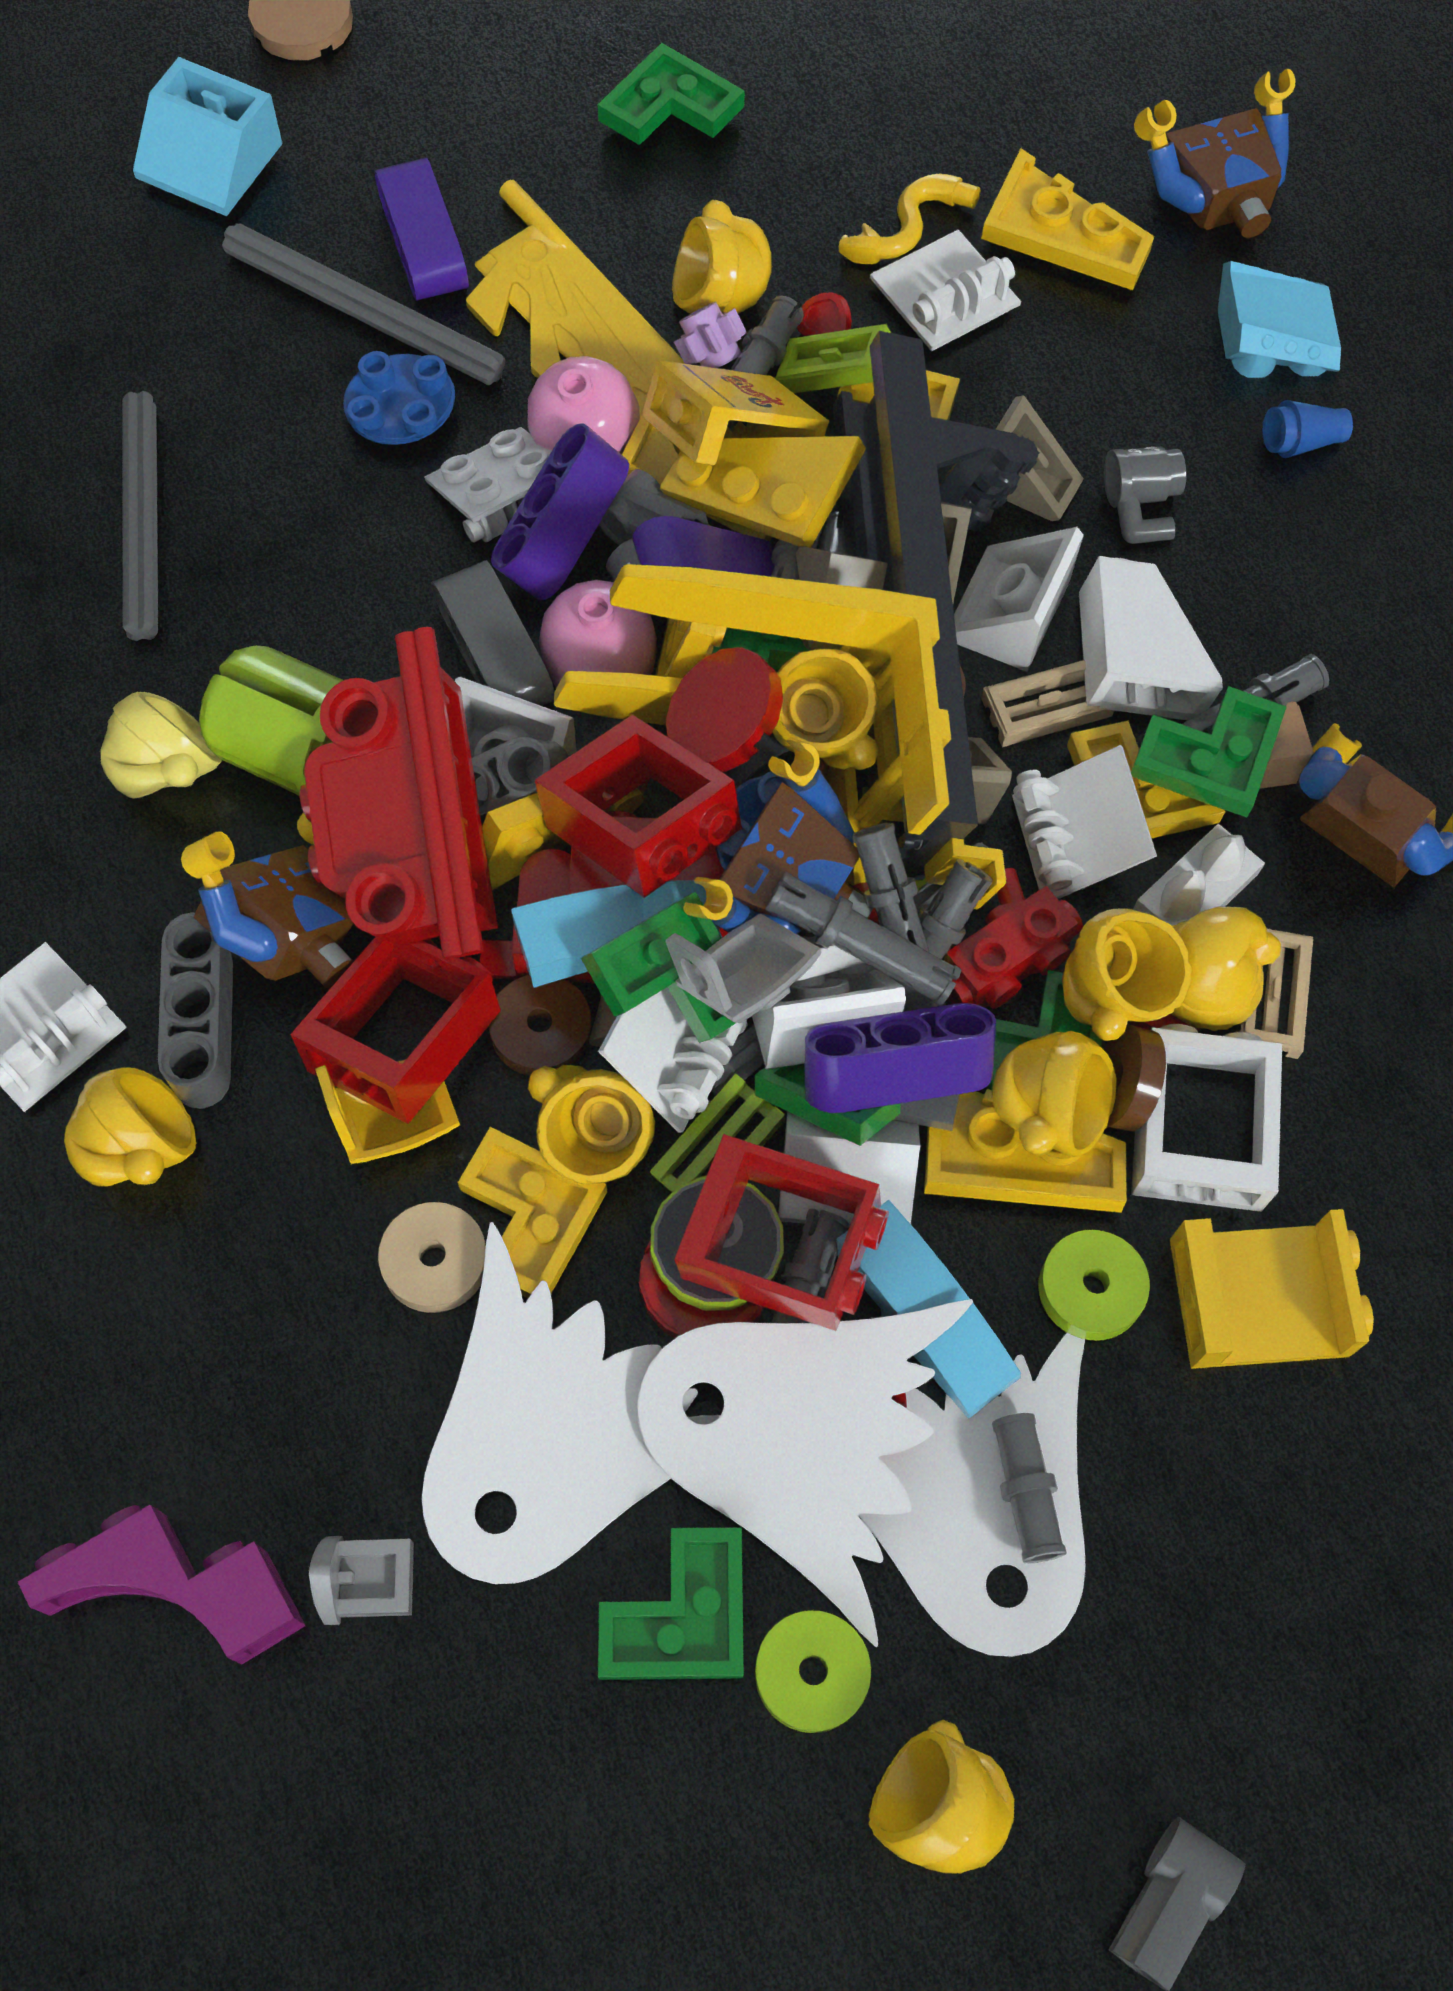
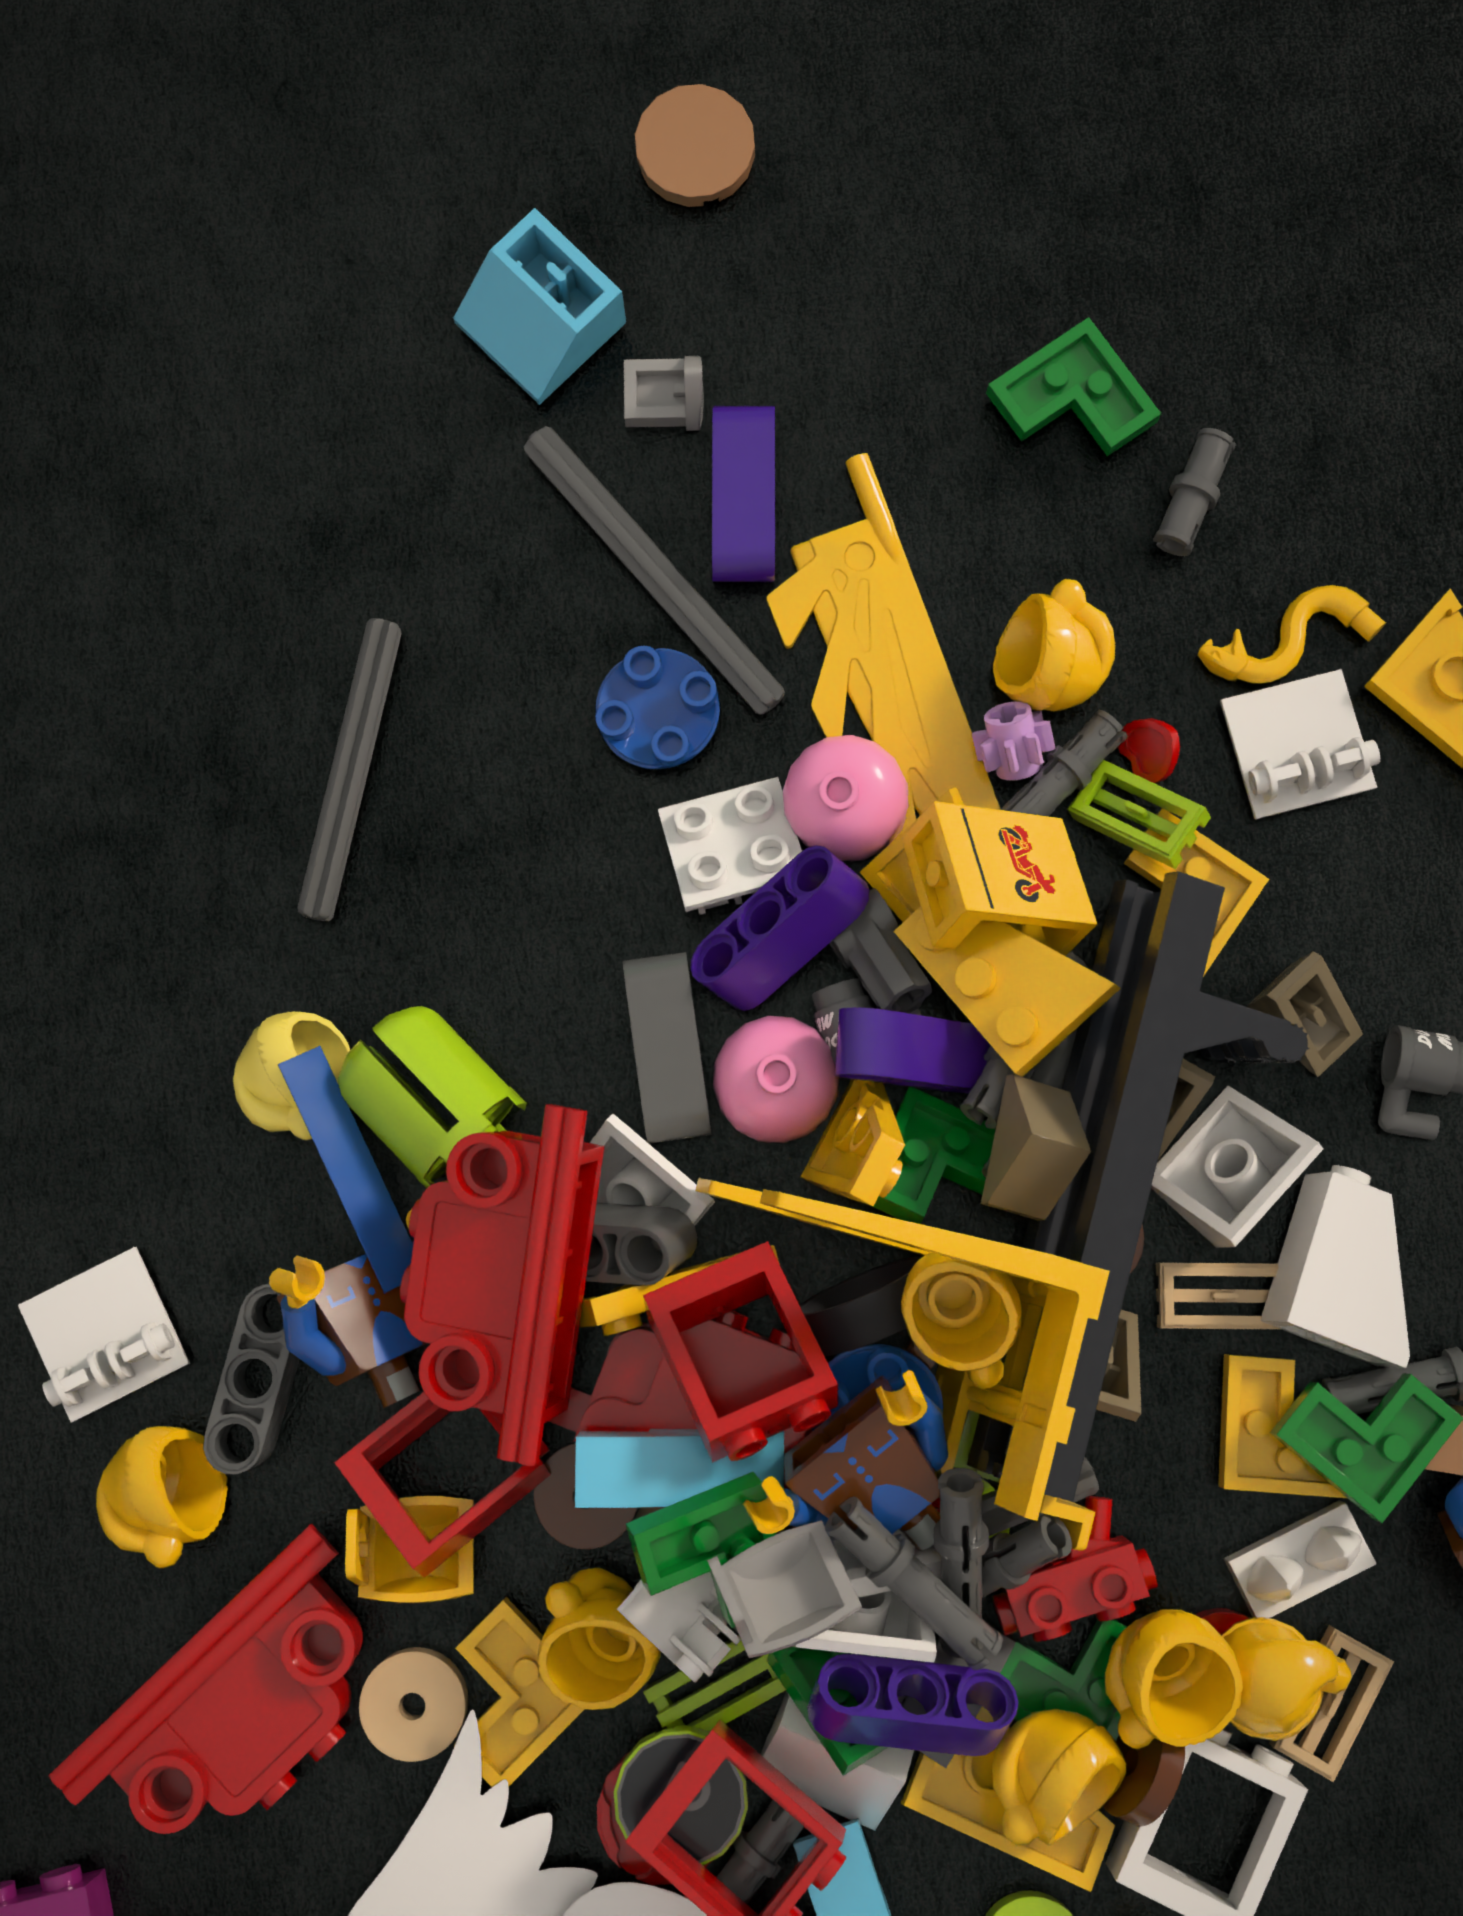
camera: 25 degrees right, 15 degrees up
red tile [666,647,783,772] -> none
white hinge [1012,745,1157,899] -> none
none -> red brick [49,1524,363,1834]
none -> blue sticker [278,1046,413,1294]
none -> light grey tile [624,356,704,431]
none -> dark grey pin [1153,428,1236,556]

